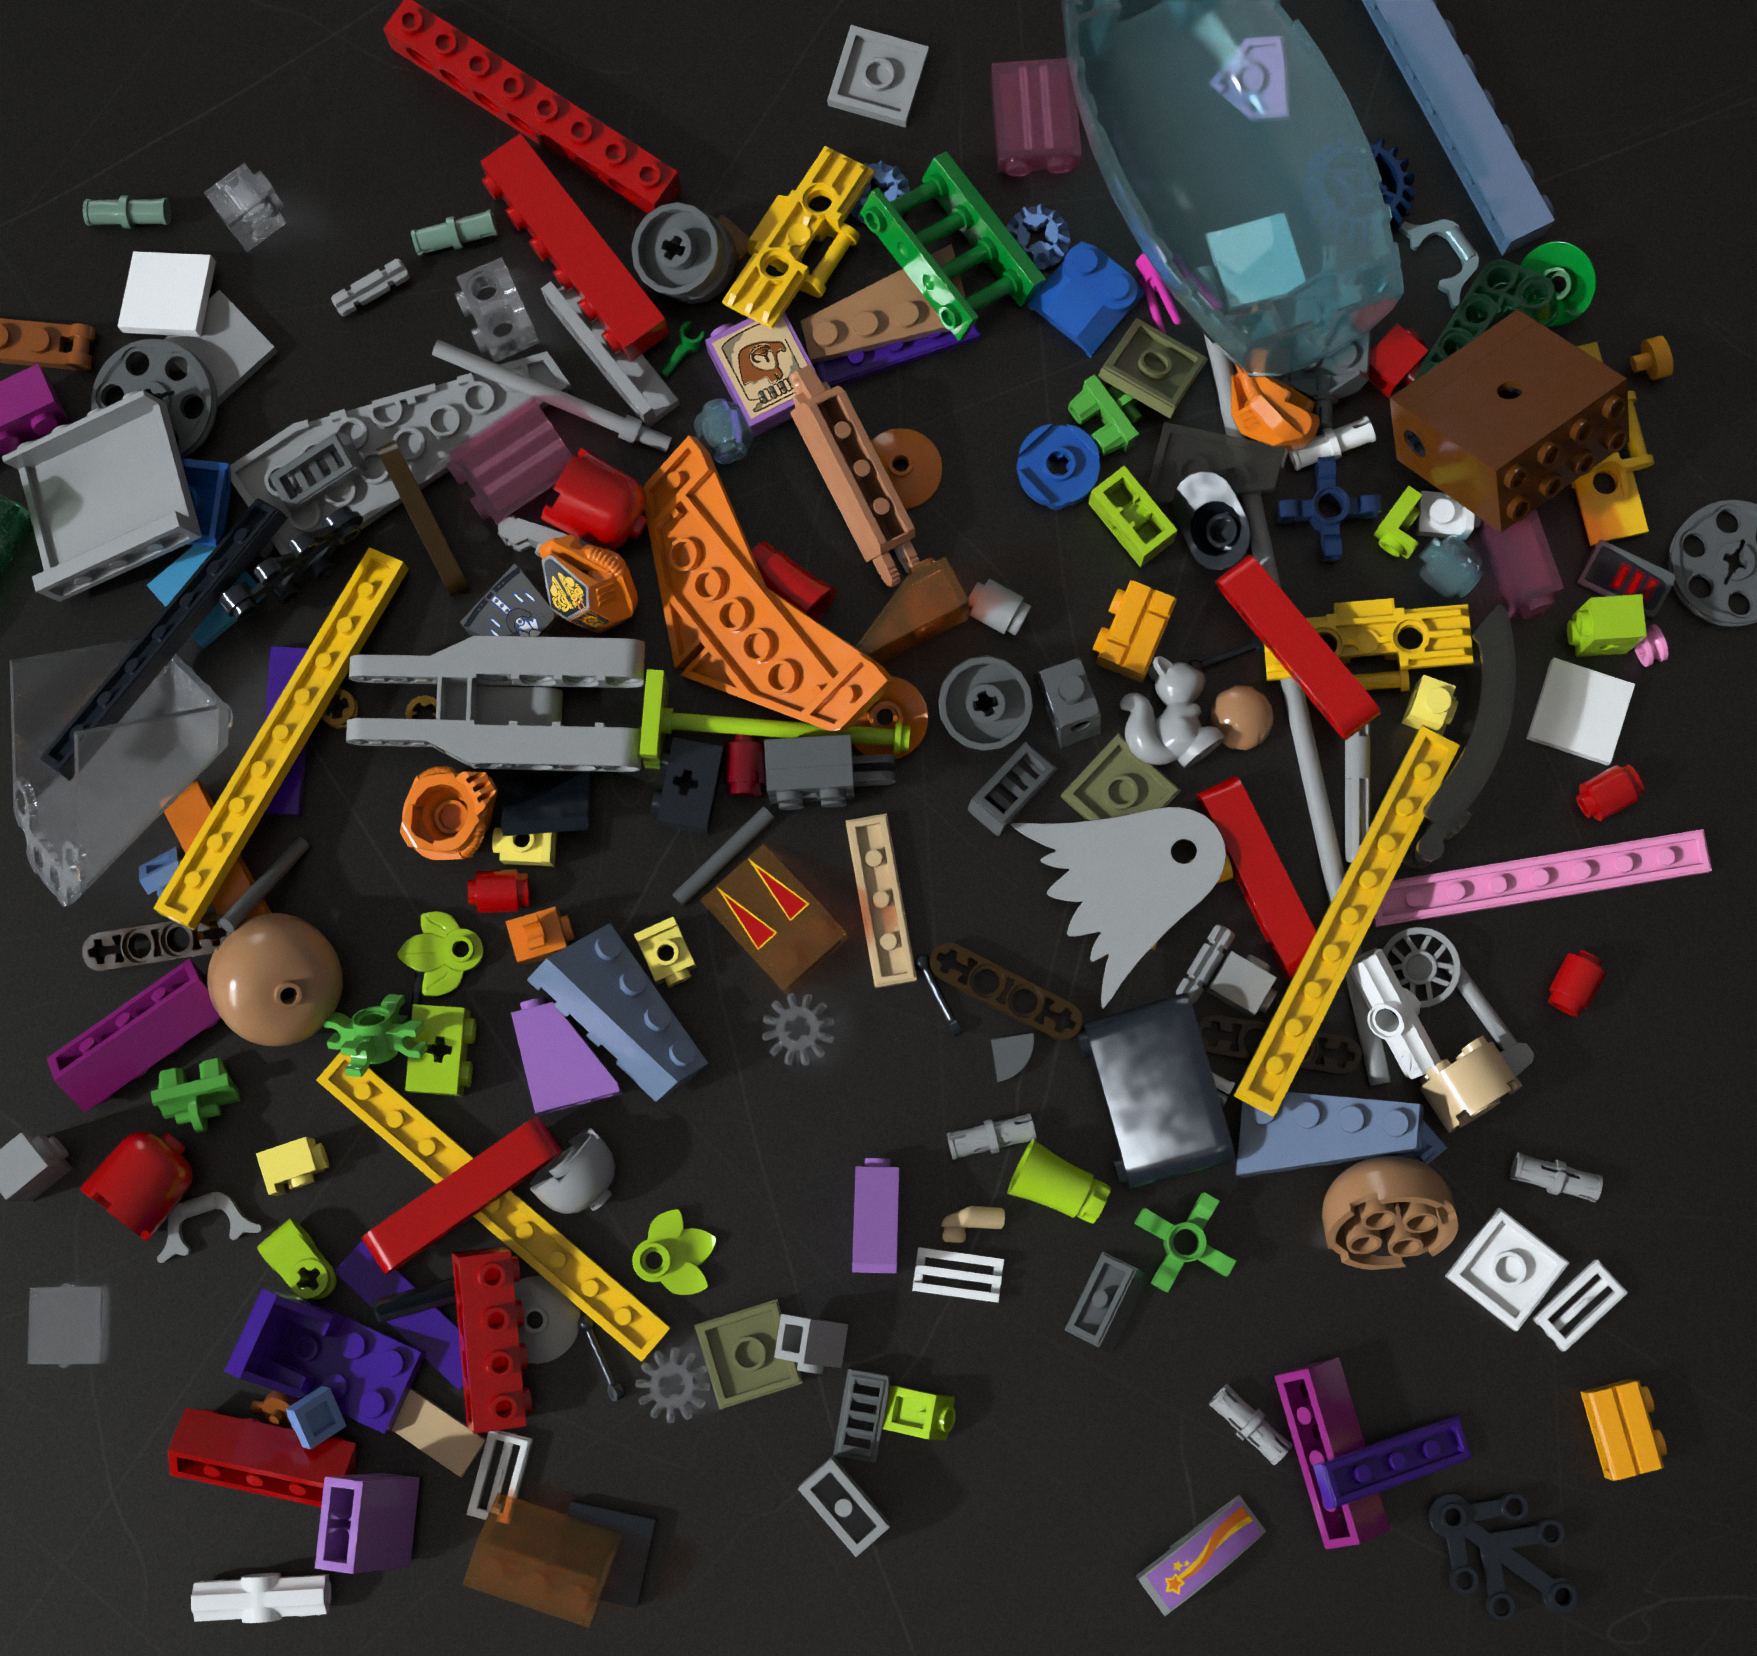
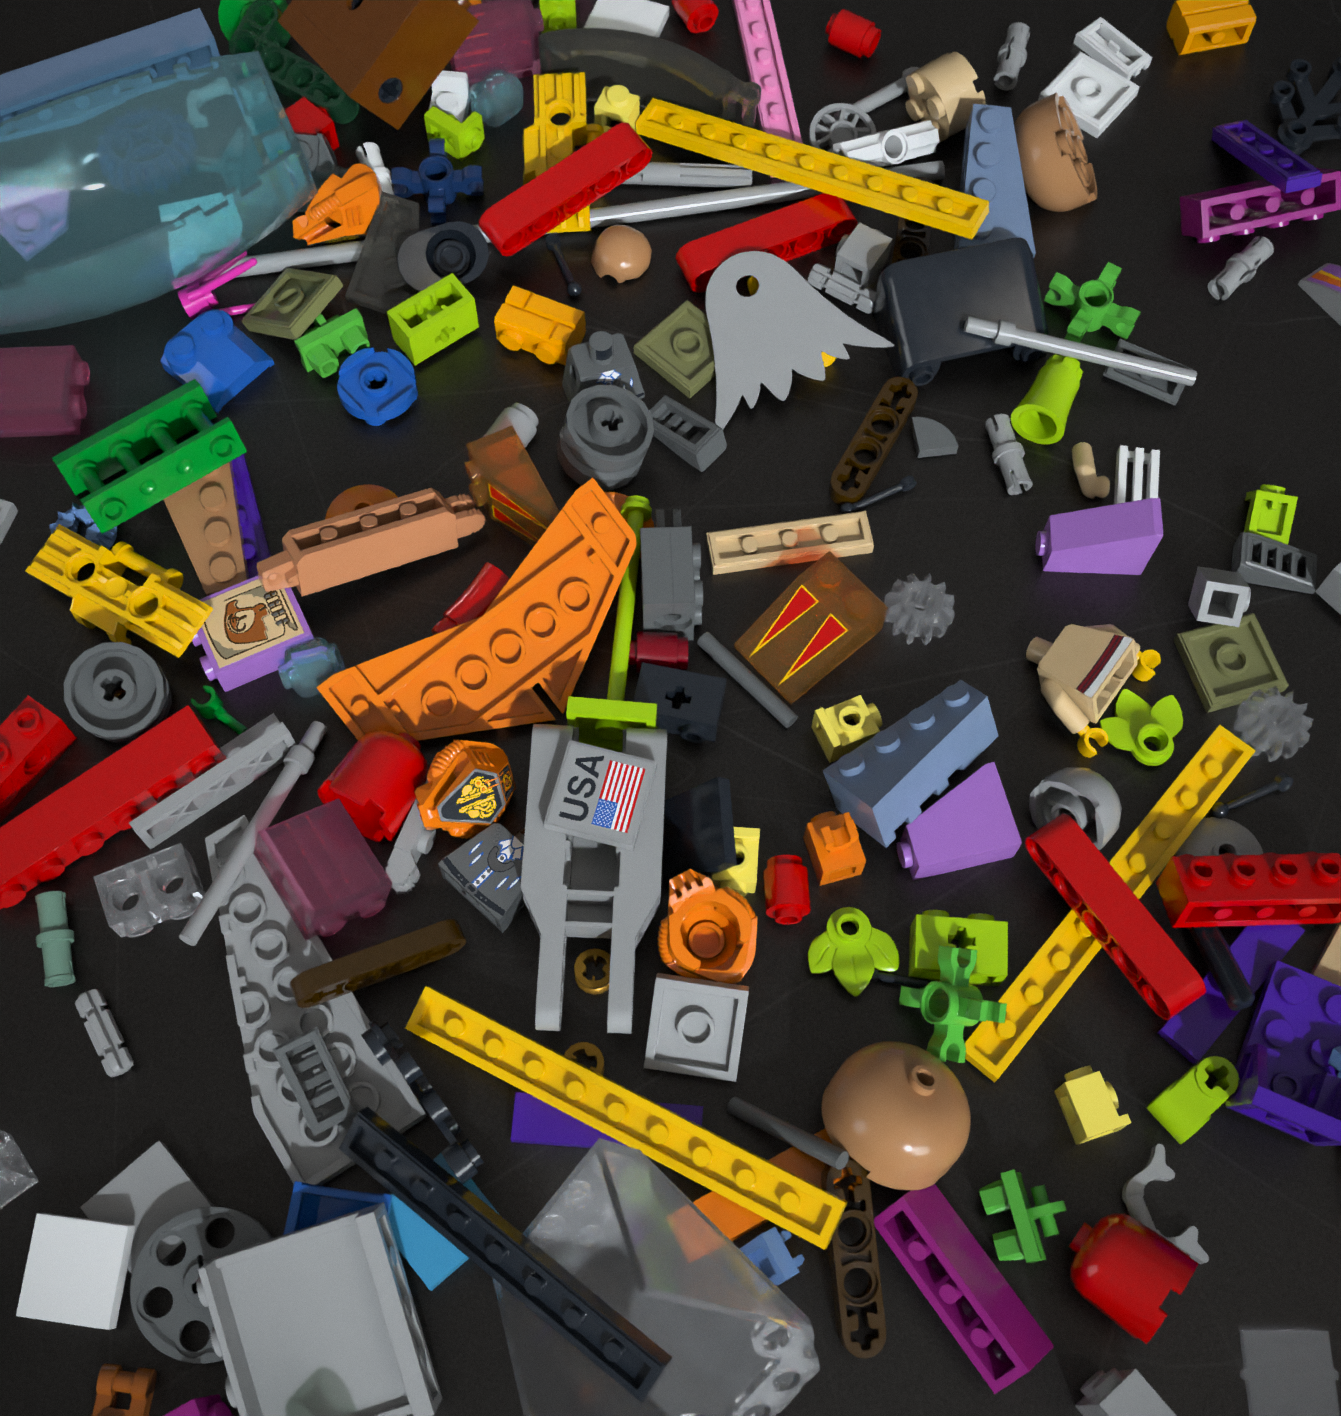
camera: 95 degrees left, 15 degrees down
medium blue gear [1006,204,1071,270] -> none
light grey animal [1120,656,1225,768] -> none
none -> light grey tile [544,740,657,851]
none -> light grey tile [644,973,749,1082]
none -> light grey bar [964,316,1197,386]
none -> tan torso [1026,624,1161,758]

